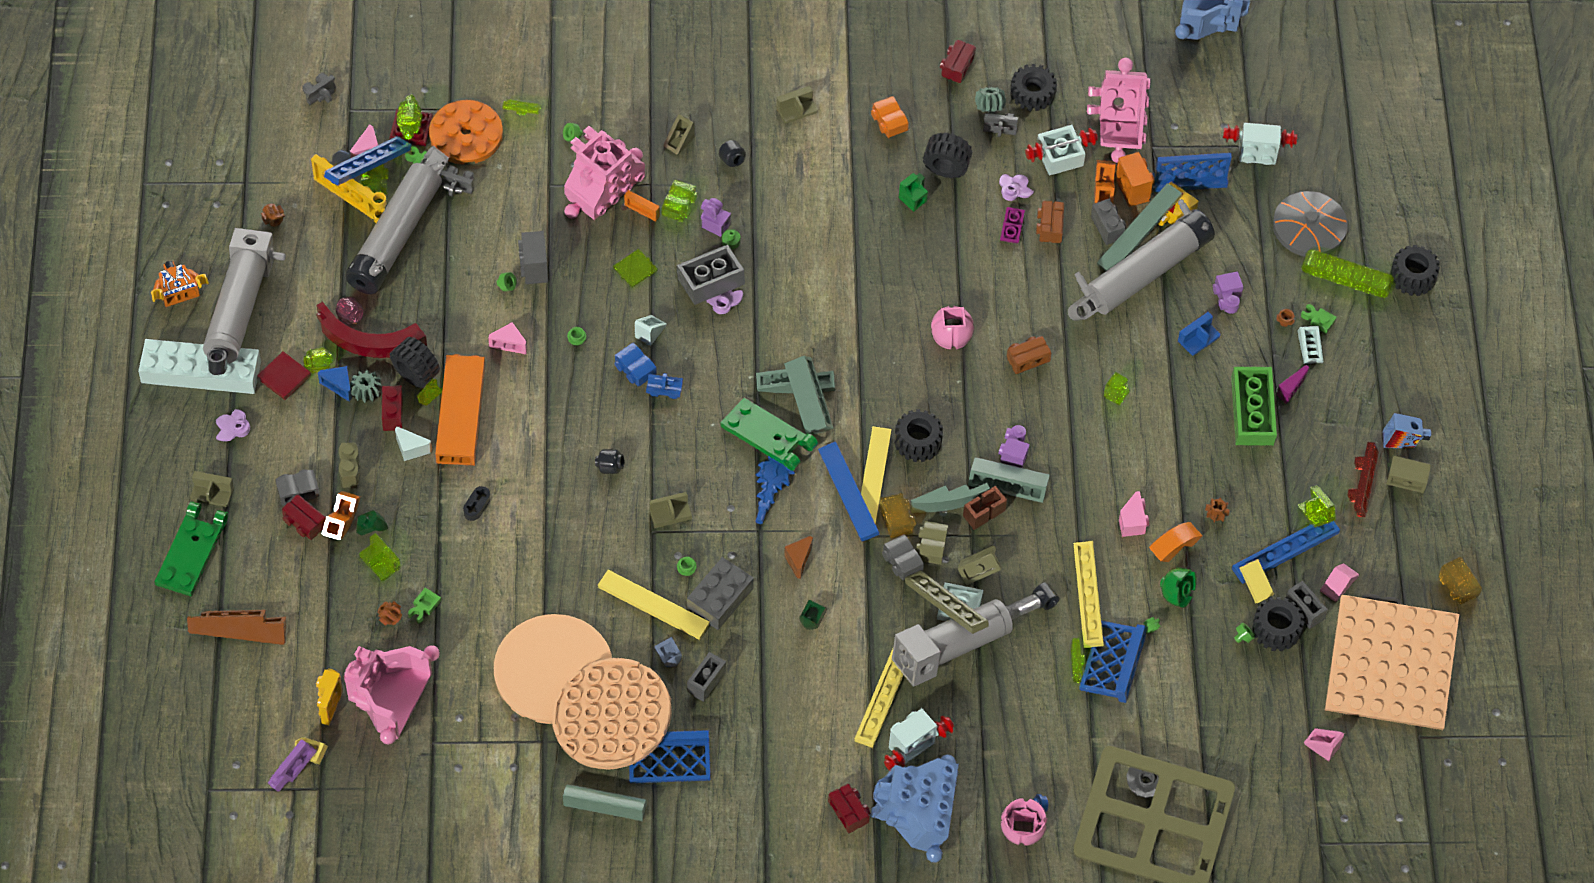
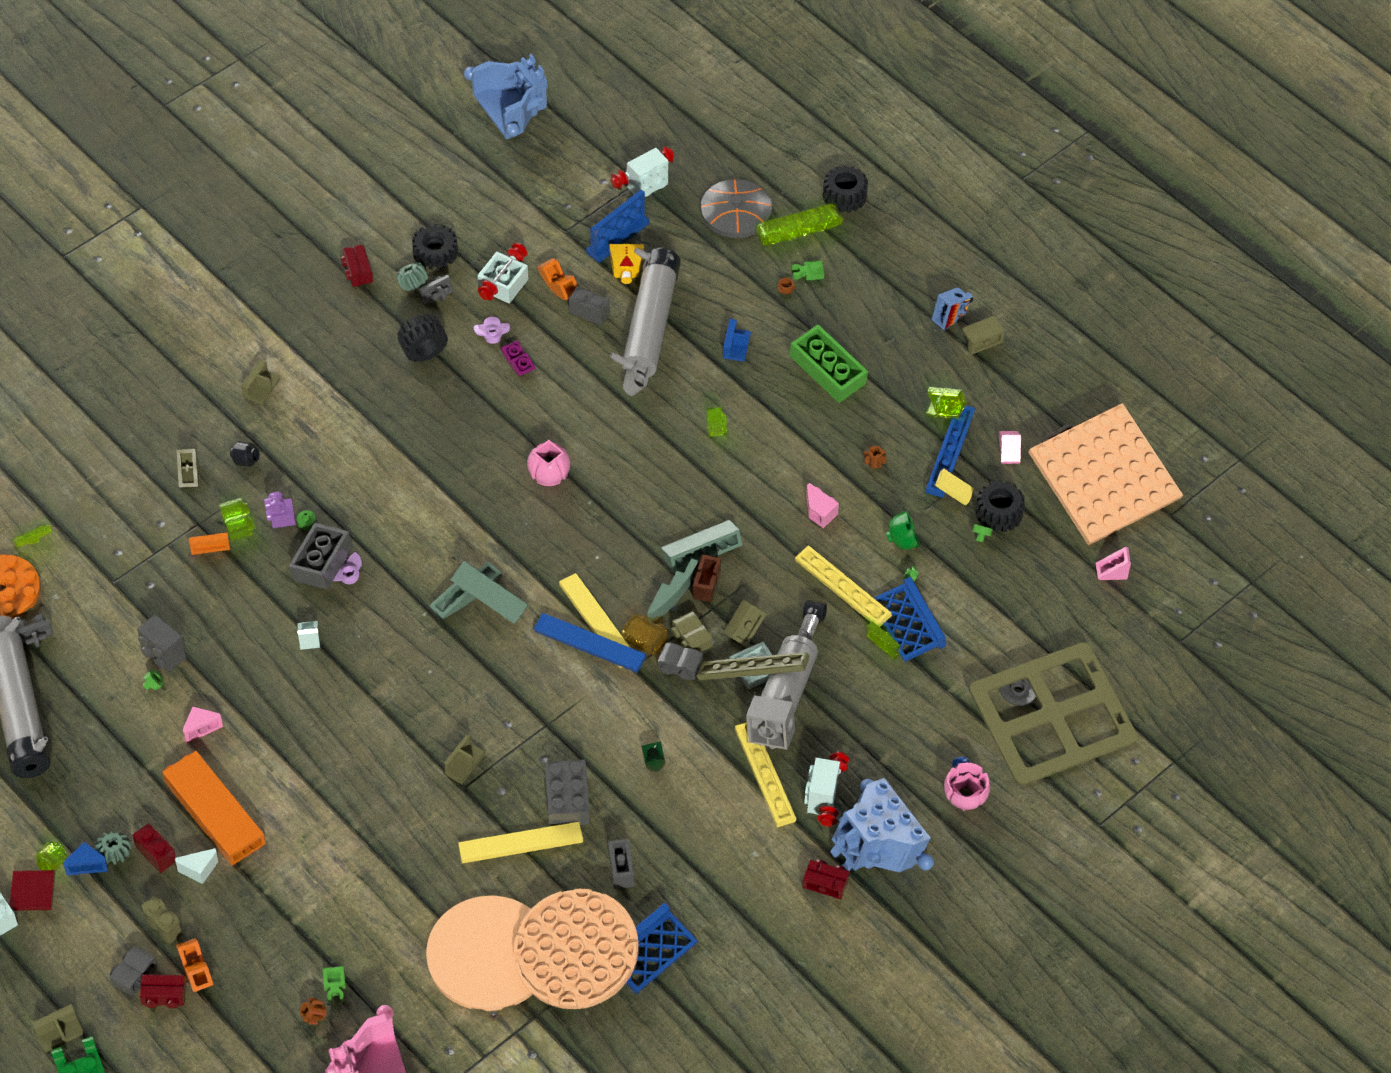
camera: 40 degrees left, 5 degrees down
lavender plate [216,409,250,441] -> none
dark red arch [316,301,427,358] -> none
clear pink head [335,296,364,324] -> none
dark green plate [356,510,389,536] -> none
clear neon green panel [359,533,401,581] -> none
black tyre [390,337,440,388] -> none
clear neon green piece [417,379,443,406] -> none
black beam [463,486,490,521] -> none
bright green tile [563,123,582,141] -> none
sand green brick [563,784,647,821] -> none
bright pink piece [564,126,645,220] -> none
bright green plate [567,327,586,345] -> none
black head [595,449,625,474] -> none
clear neon green piece [613,249,658,288] -> none
blue brick [614,343,657,386] -> none
blue hips [646,373,683,399] -> none
sand blue plate [654,637,682,667] -> none
bright green plate [677,557,697,576] -> none
hinge [720,398,818,471] -> none
blue piece [755,456,795,524] -> none
dark orange slope [784,536,813,579] -> none
orange brick [871,96,908,138] -> none
black tyre [894,409,943,462] -> none
green brick [899,173,928,212] -> none
medium lavender brick [998,425,1029,468] -> none
dark orange brick [1007,336,1051,374] -> none
dark orange brick [1036,201,1064,243] -> none
bright pink piece [1087,58,1150,163] -> none
sand green tile [1097,183,1182,272] -> none
orange brick [1115,152,1154,207] -> none
orange brick [1149,522,1202,562] -> none
medium lavender brick [1213,272,1243,314] -> none
magenta slope [1277,365,1309,404] -> none
dark grey brick [1286,581,1328,629] -> none
light aqua slope [1298,326,1324,364] -> none
clear red hinge [1347,442,1379,517] -> none
clear yellow brick [1439,557,1482,605] -> none

